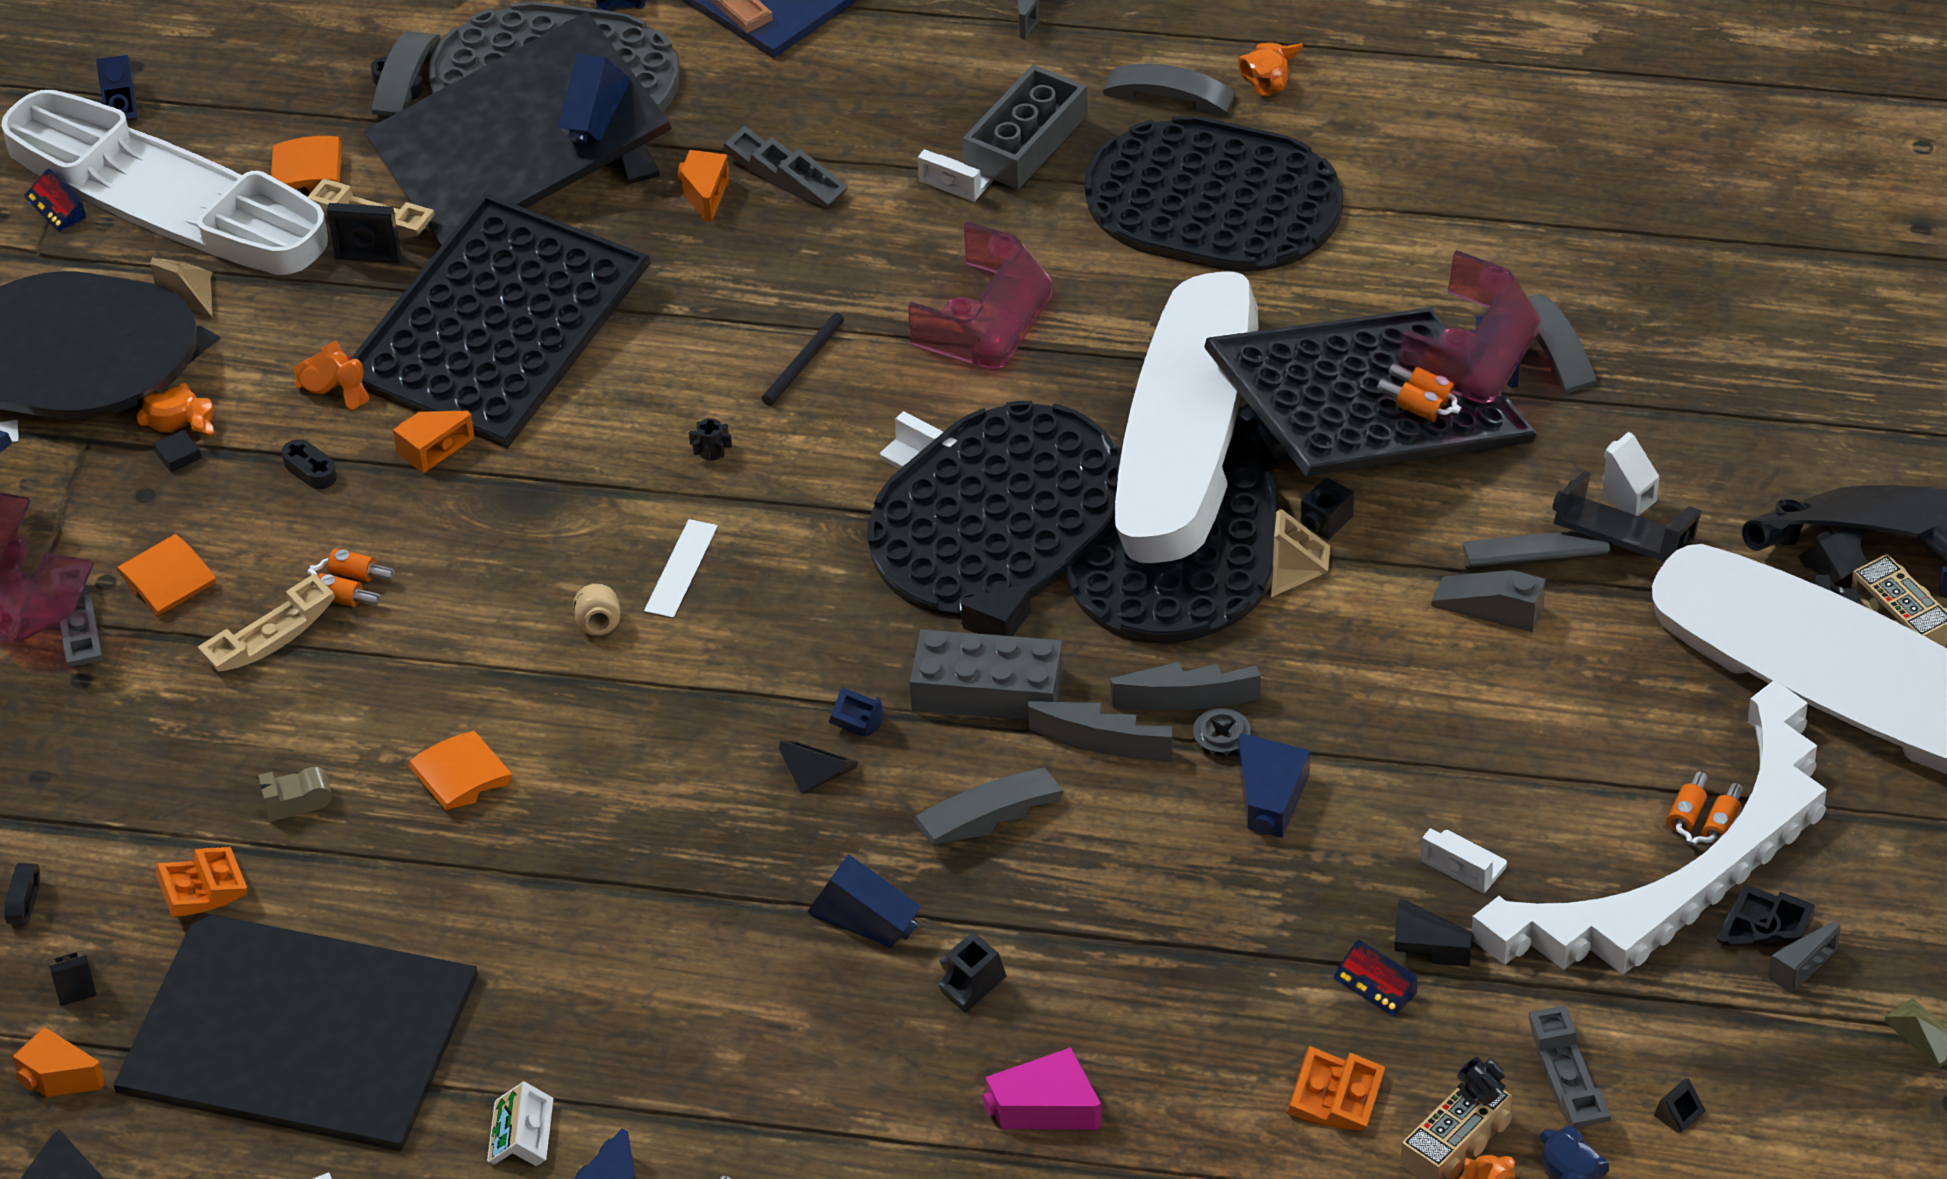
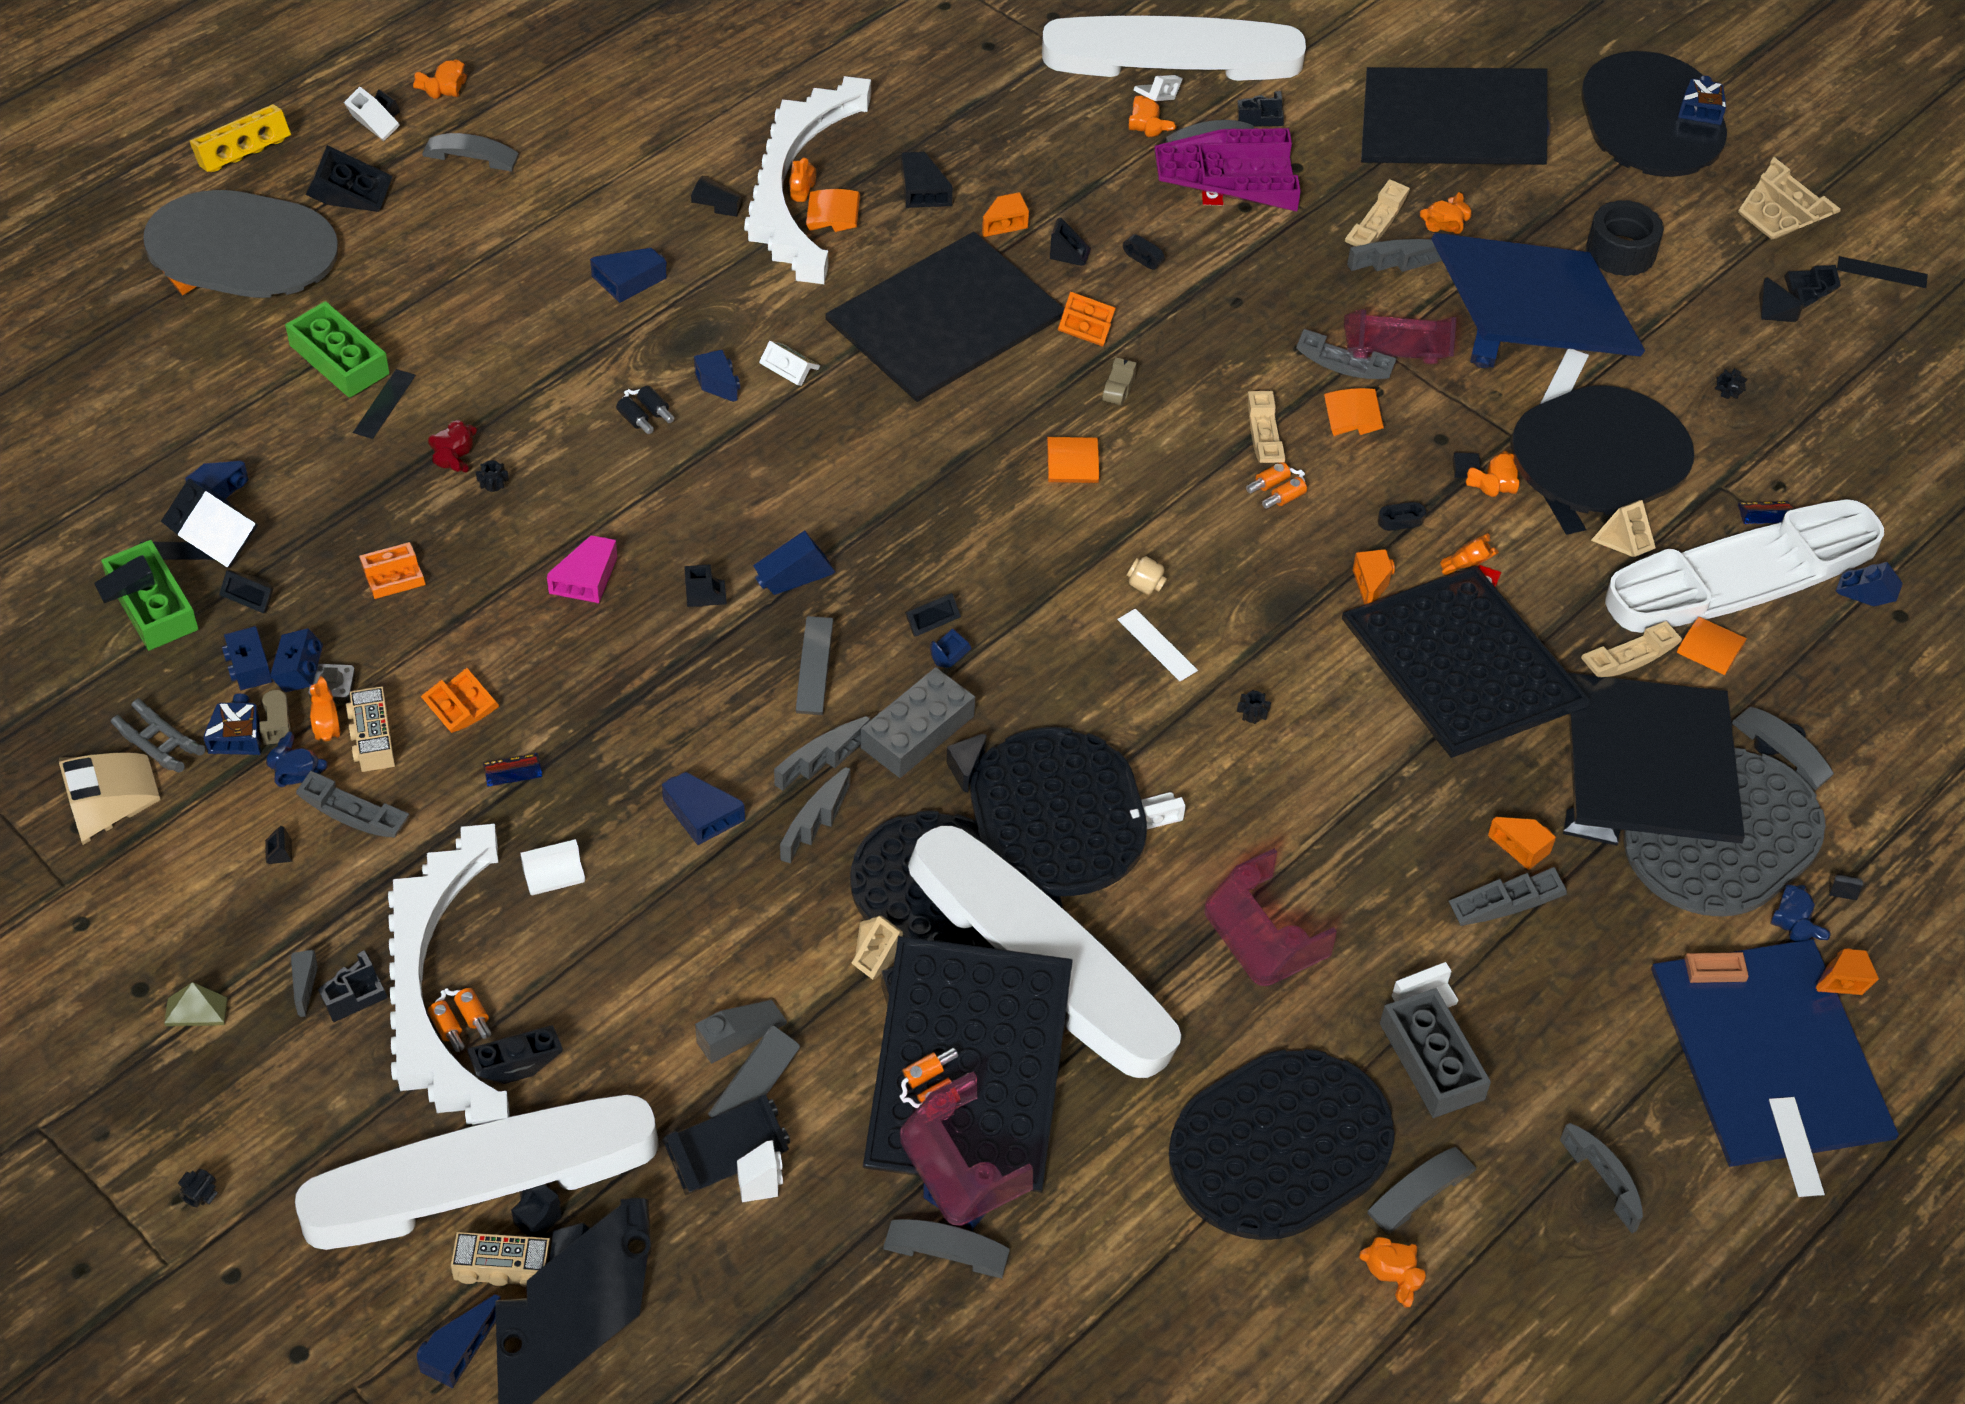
camera: 120 degrees right, 5 degrees up
black tile [326,203,401,263] -> none
dark blue slope [558,53,631,144] -> none
black bar [761,313,844,406] -> none
dark grey gear [1193,708,1251,757] -> none
black slope [1394,899,1472,967] -> none
black gear [1457,1057,1505,1106] -> none
none -> black slope [467,1025,563,1084]

